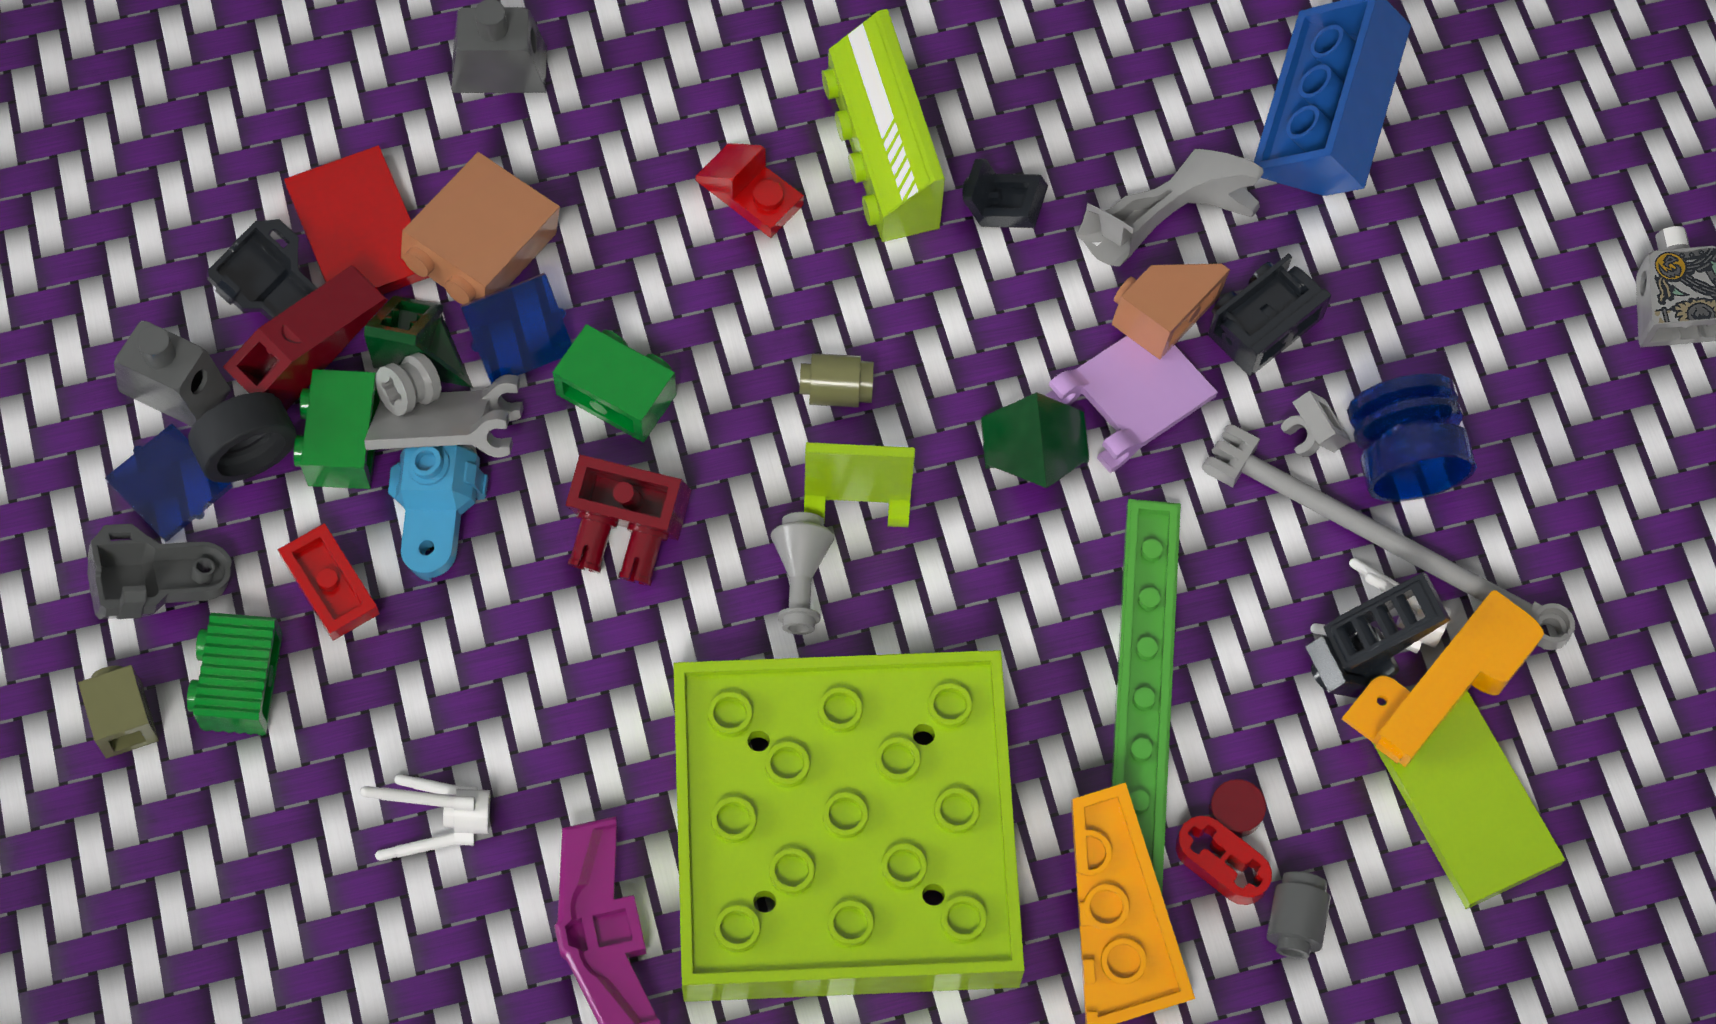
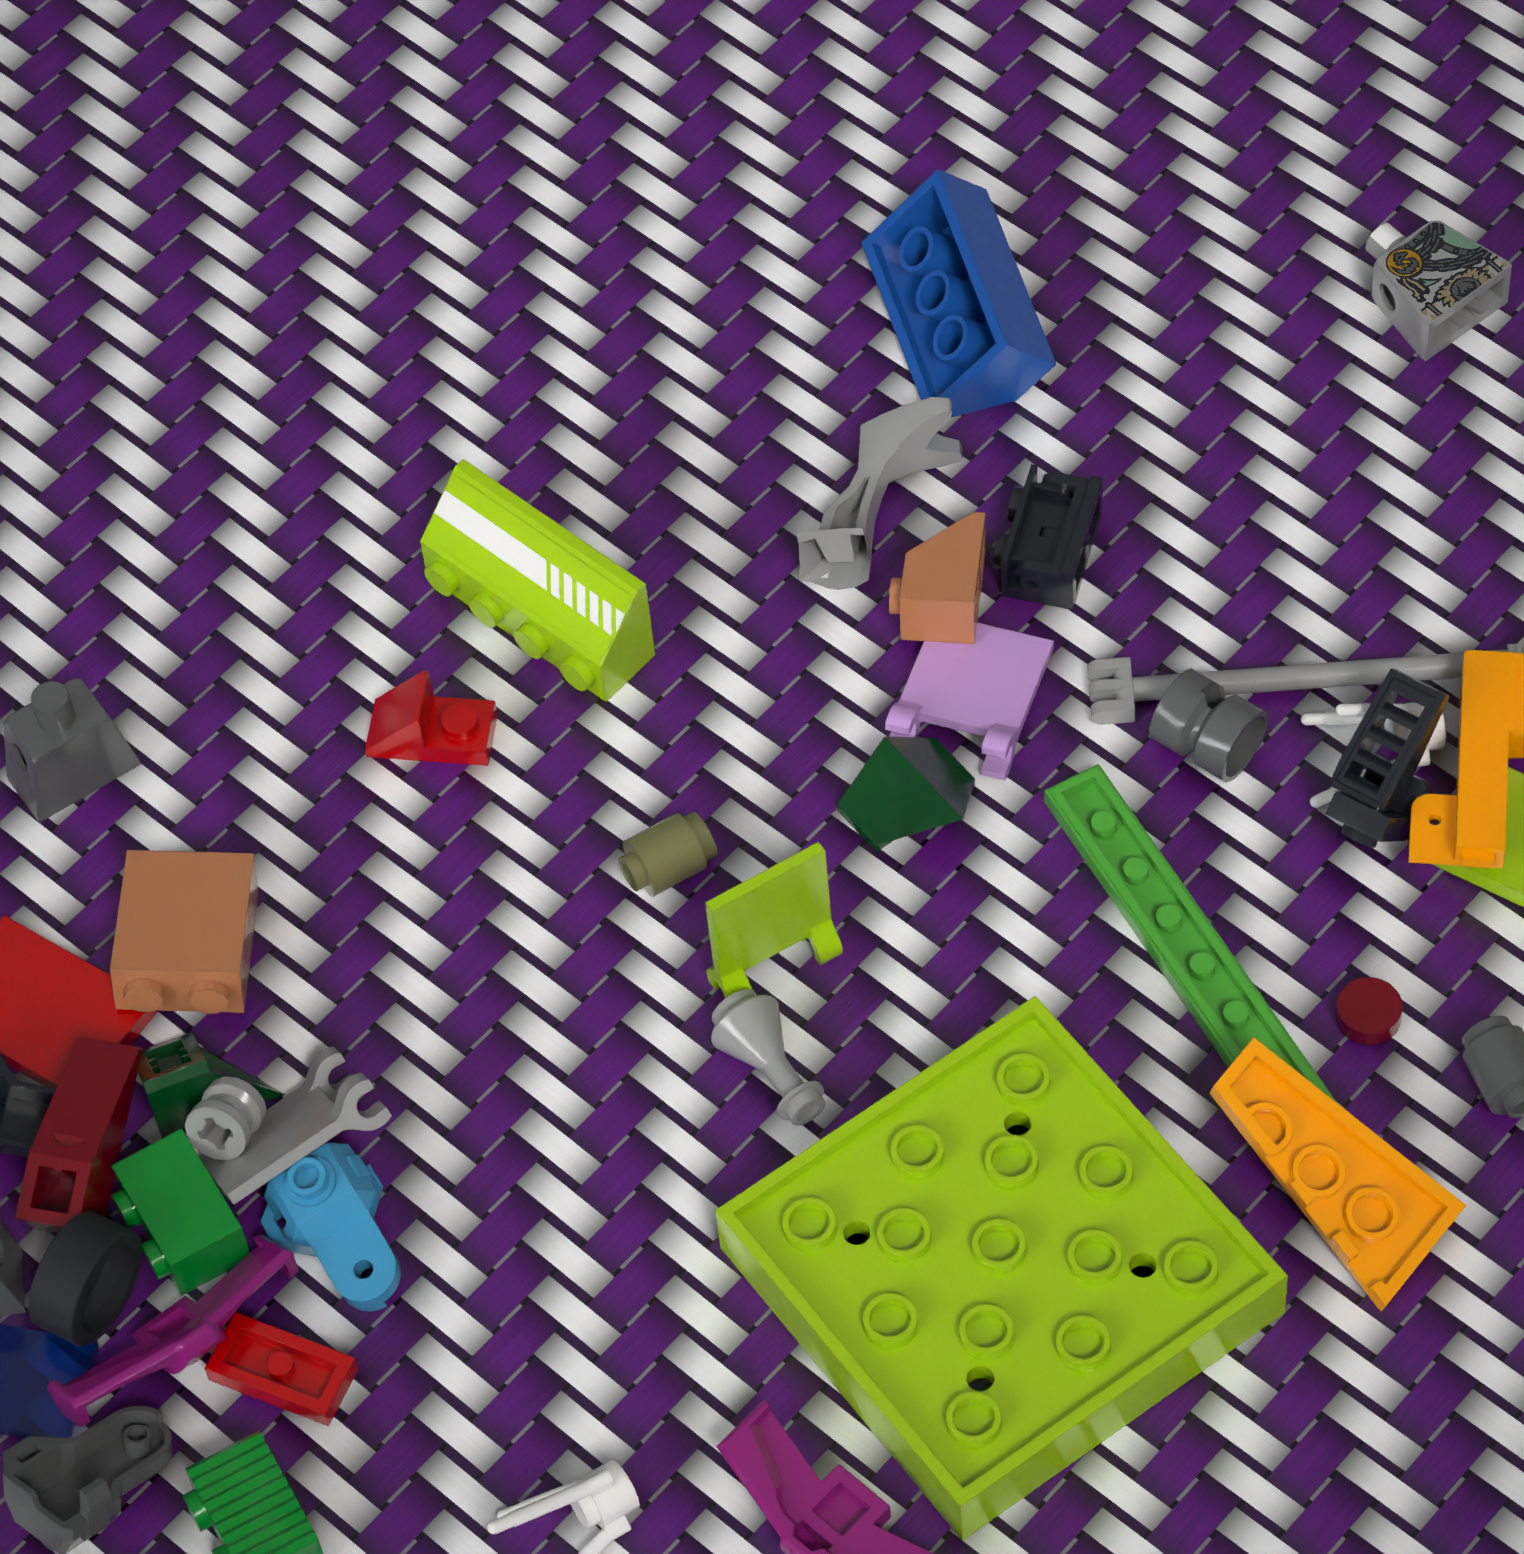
camera: 25 degrees left, 10 degrees down
clear blue piece [460,273,572,384] -> none
green brick [552,324,676,443] -> none
dark red brick [565,454,692,586] -> none
black bracket [962,159,1048,228] -> none
red beam [1175,816,1272,905] -> none
light grey tile [1281,391,1351,457] -> none
clear blue wheel [1347,373,1477,502] -> none
none -> magenta plate [47,1234,298,1427]
none -> dark grey wheel [1149,668,1269,783]

